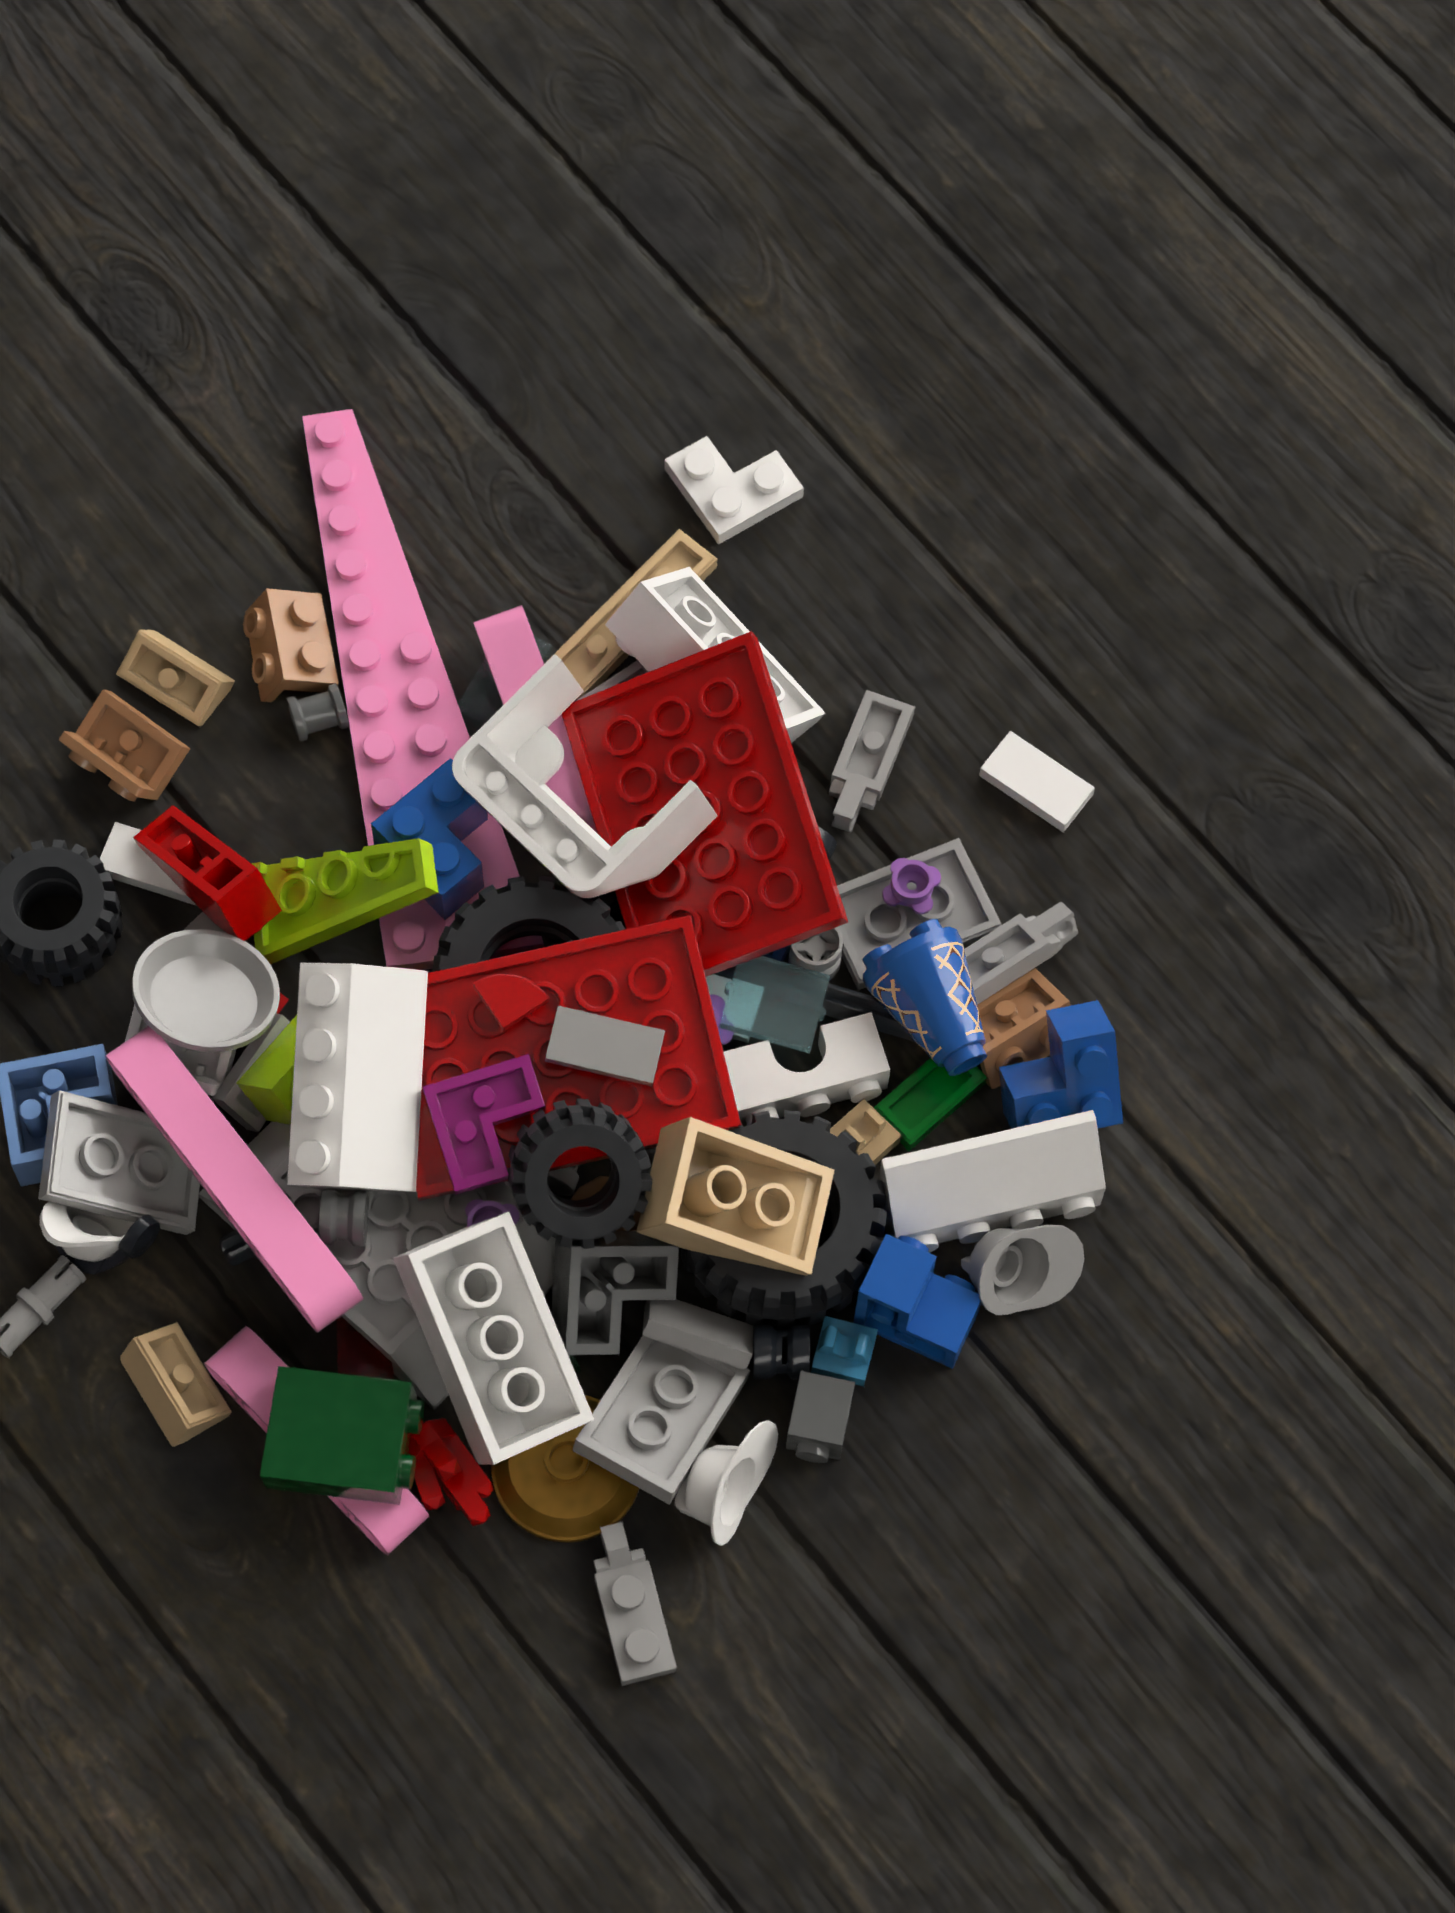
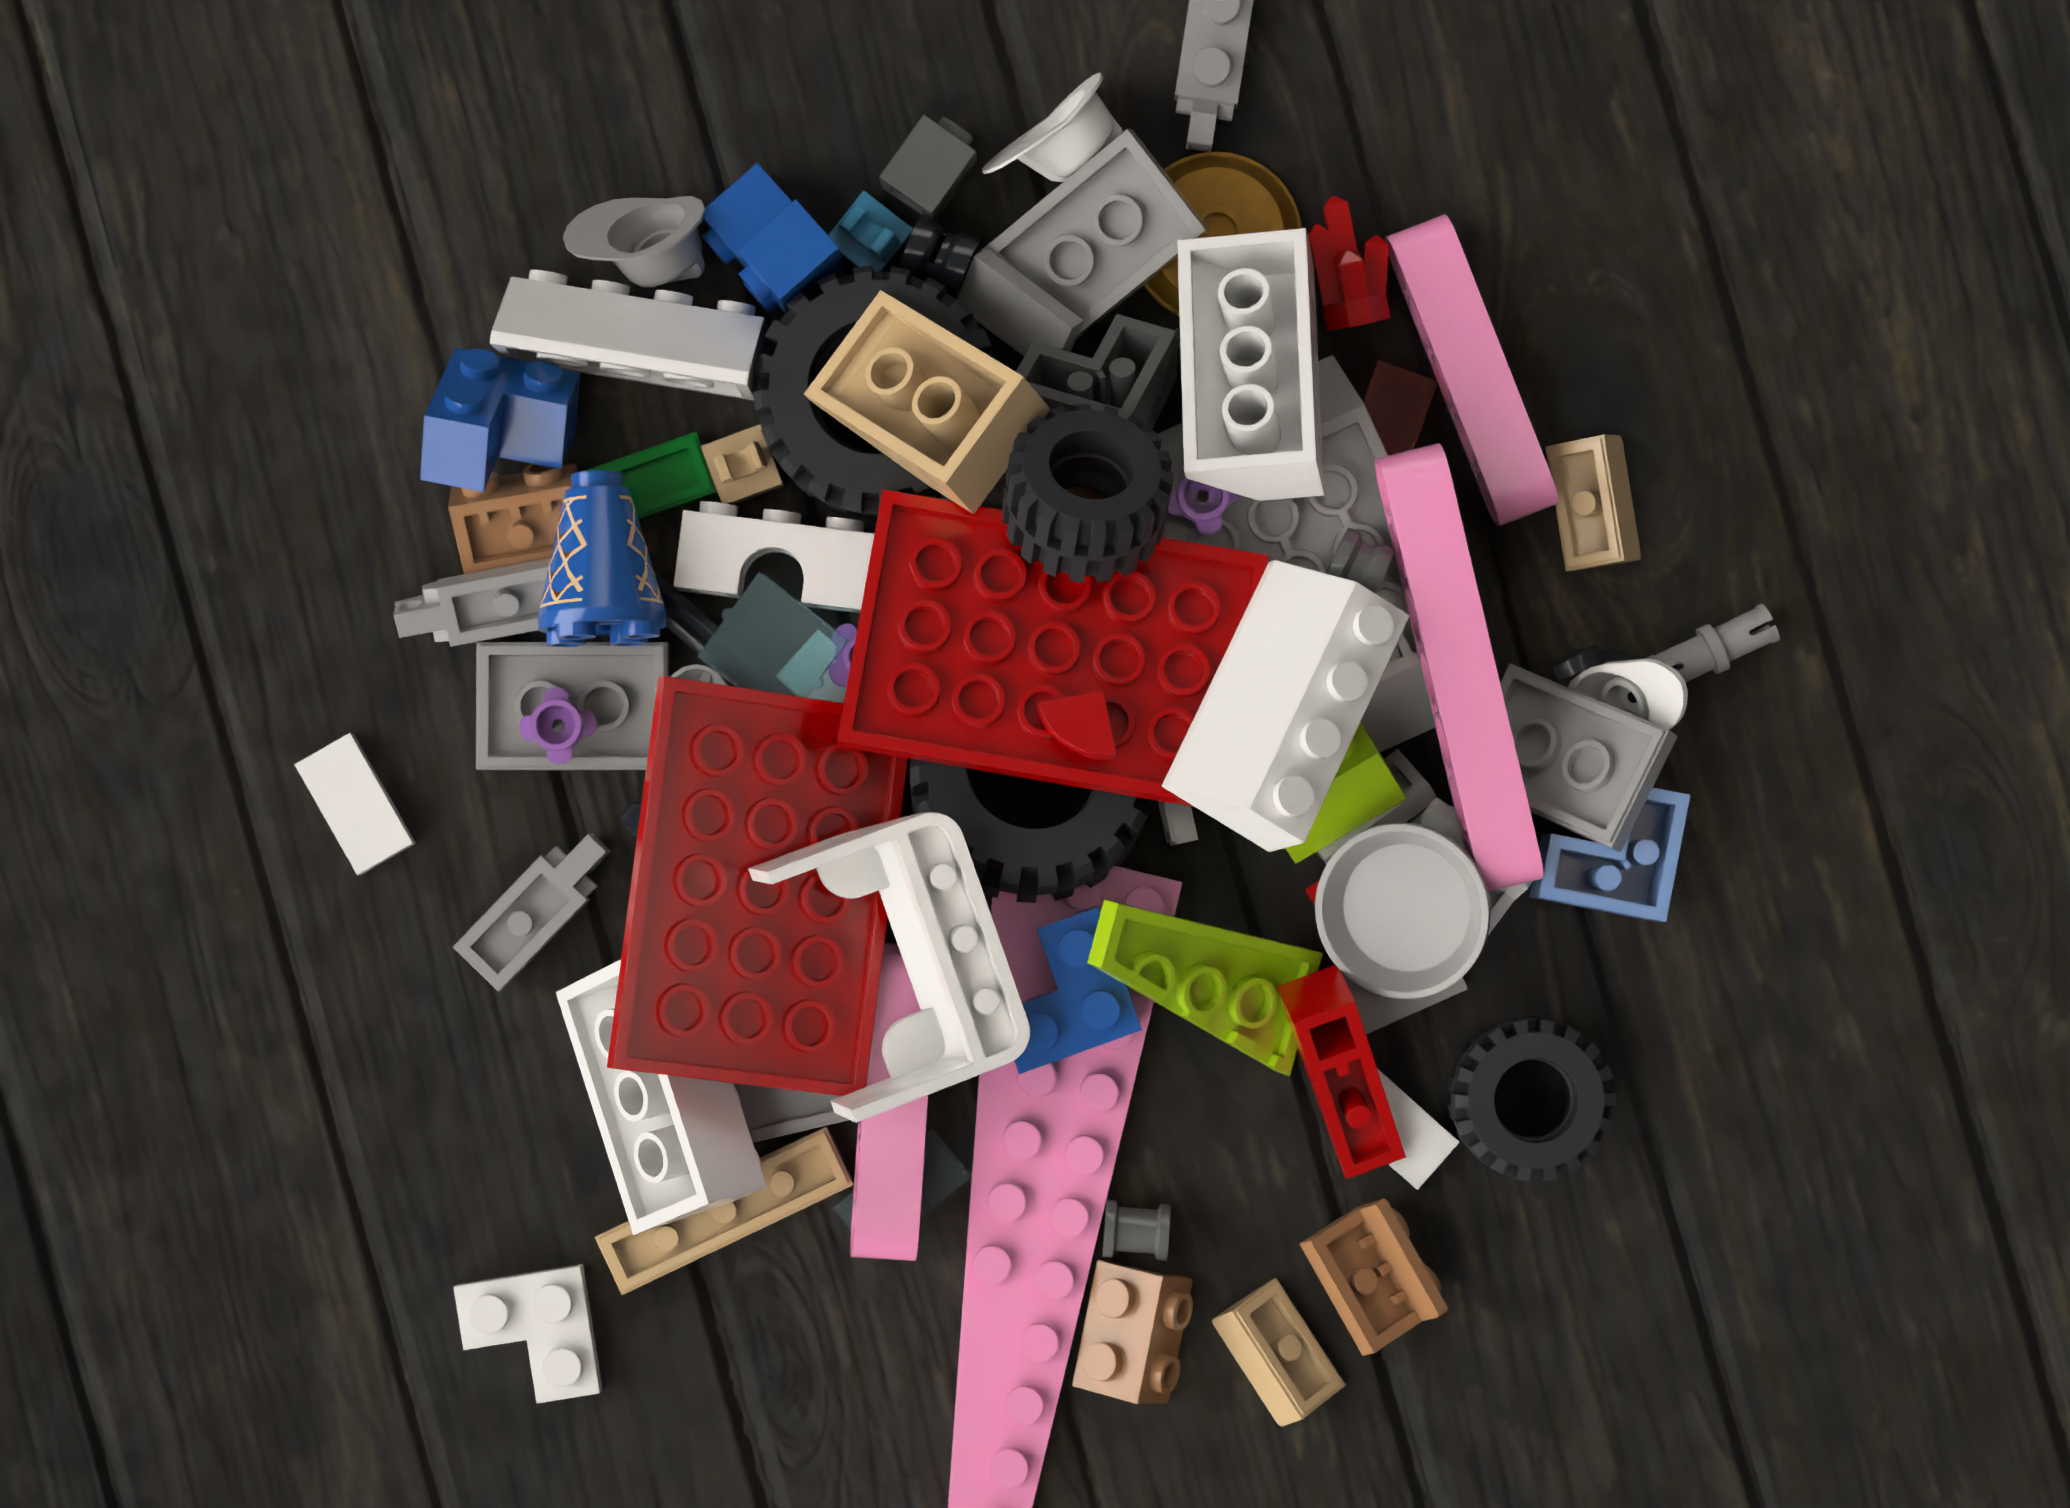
camera: 150 degrees left, 20 degrees up
dark green brick [260,1366,424,1505] -> none
magenta plate [422,1054,545,1195] -> none
light grey tile [545,1006,665,1087] -> none

